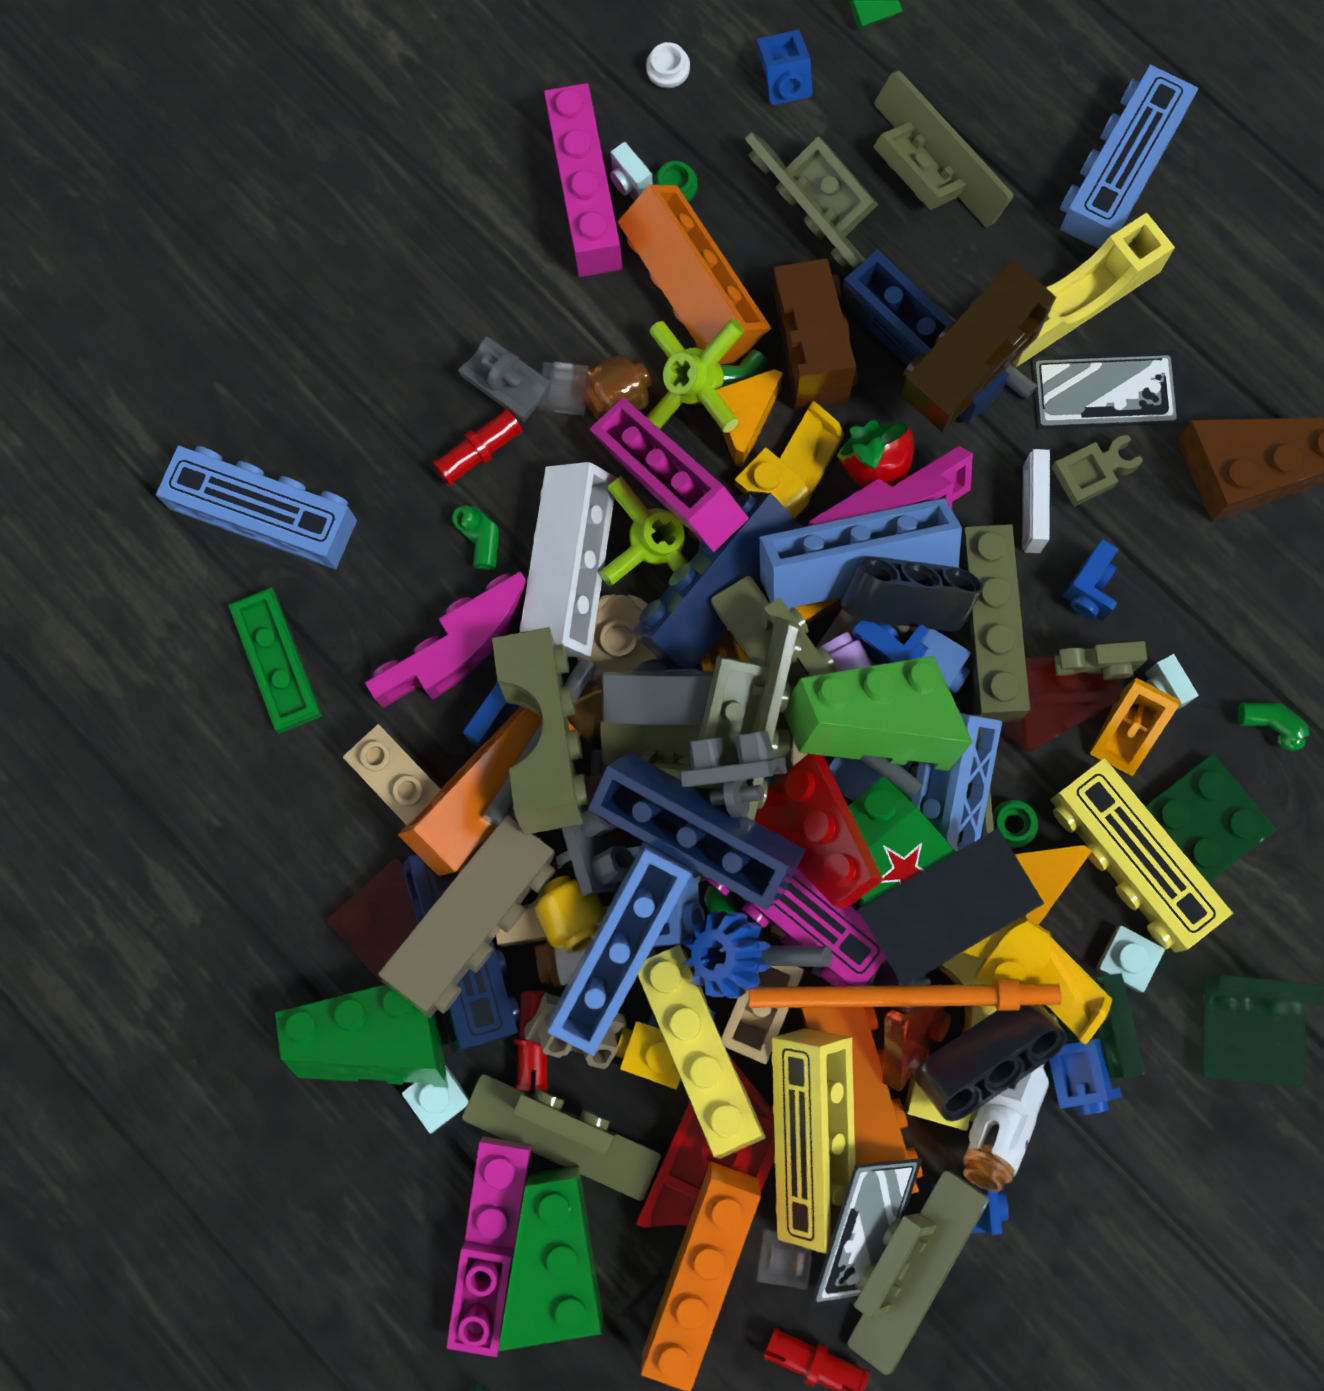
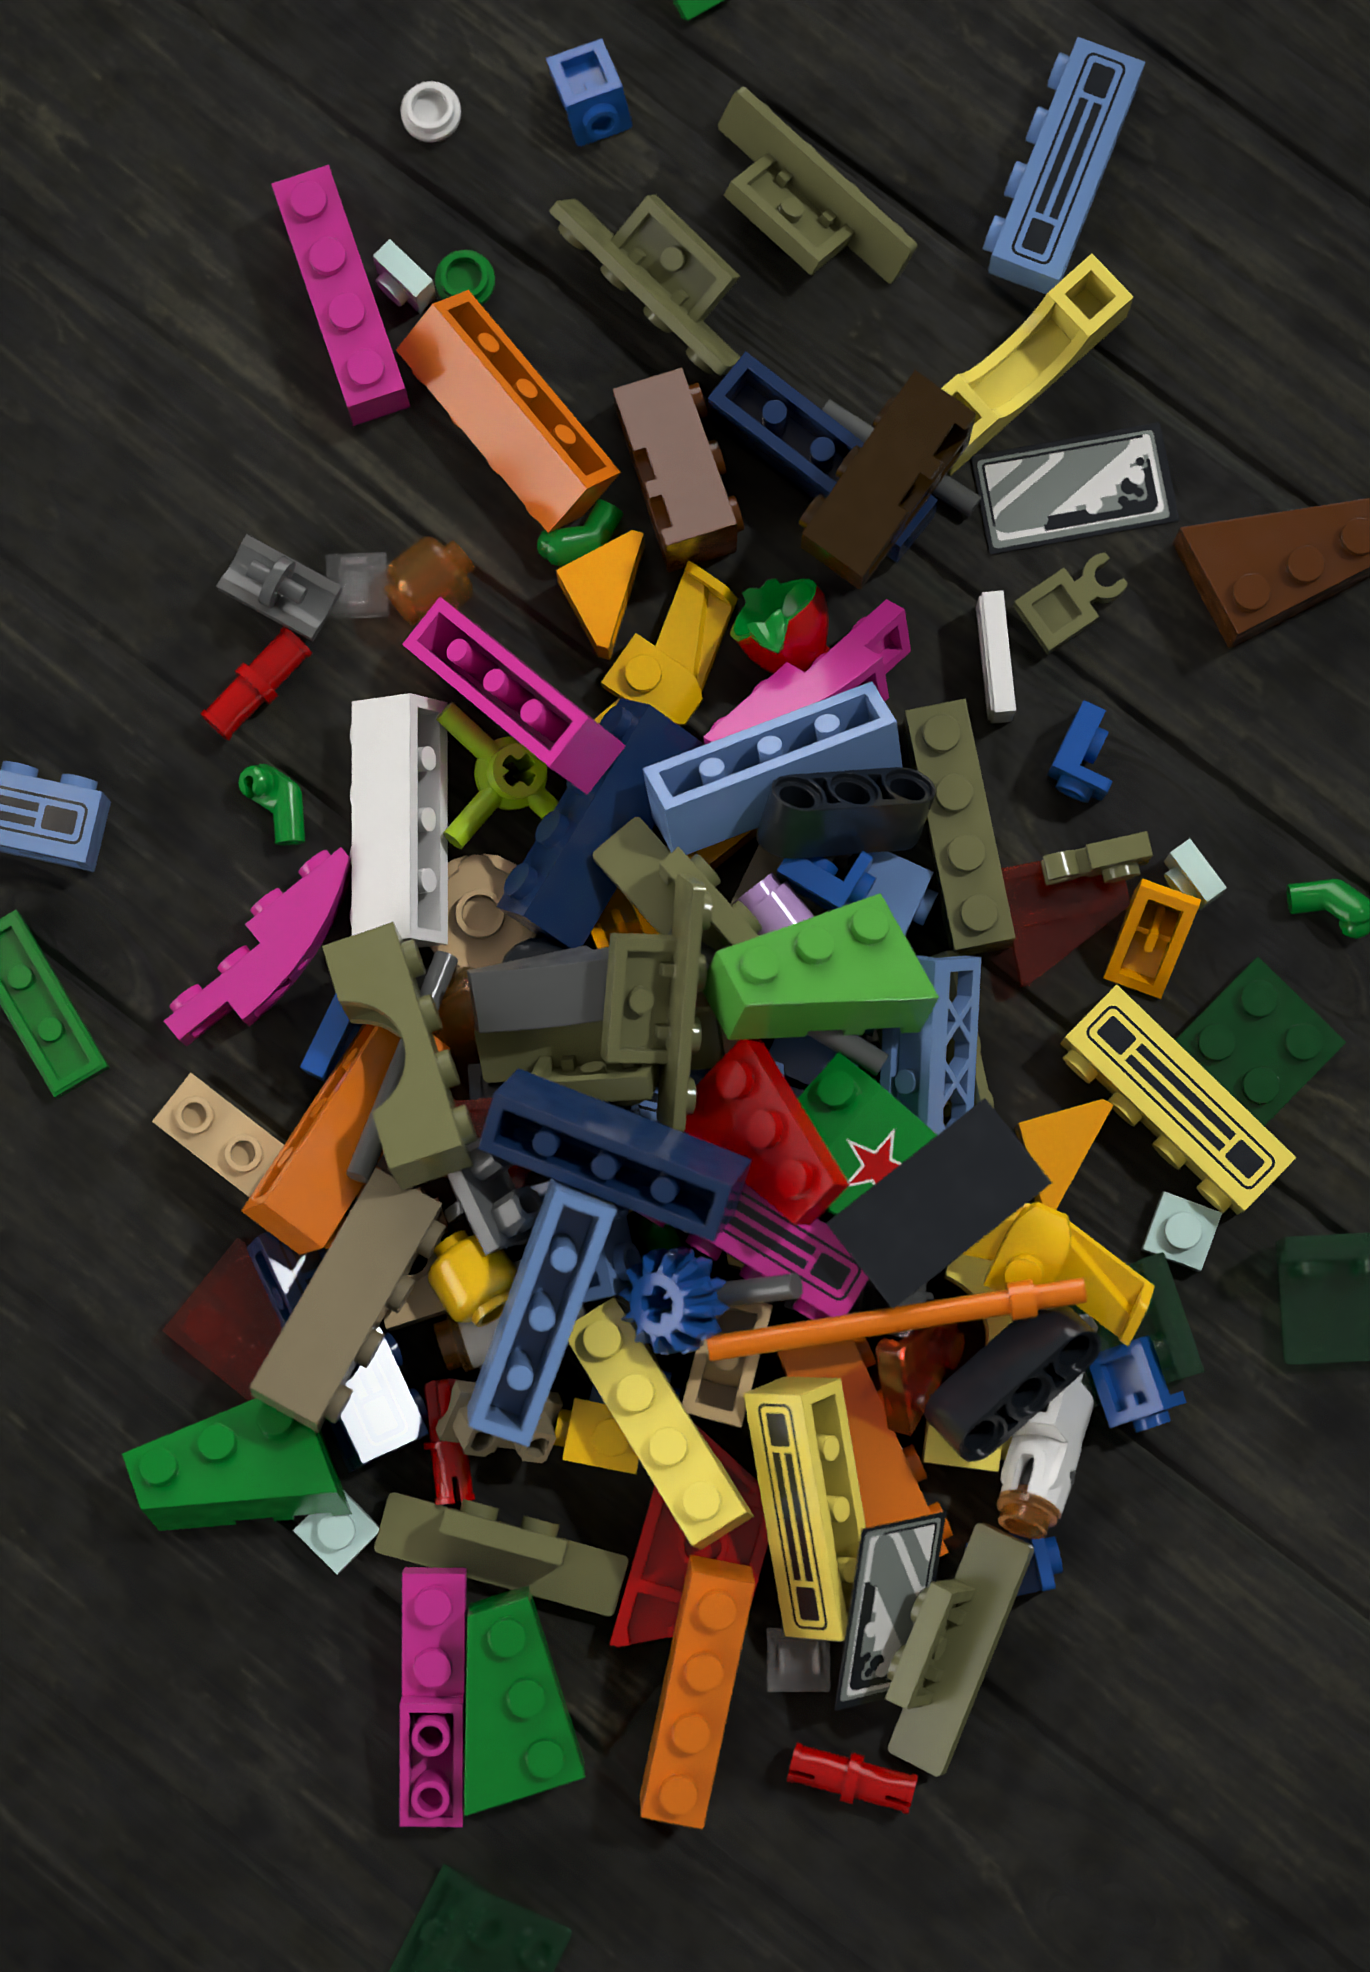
camera: 10 degrees left, 5 degrees up
lime bar [646,319,745,433] -> none
dark grey hips [680,731,787,818] -> none
green plate [992,800,1038,848] -> none

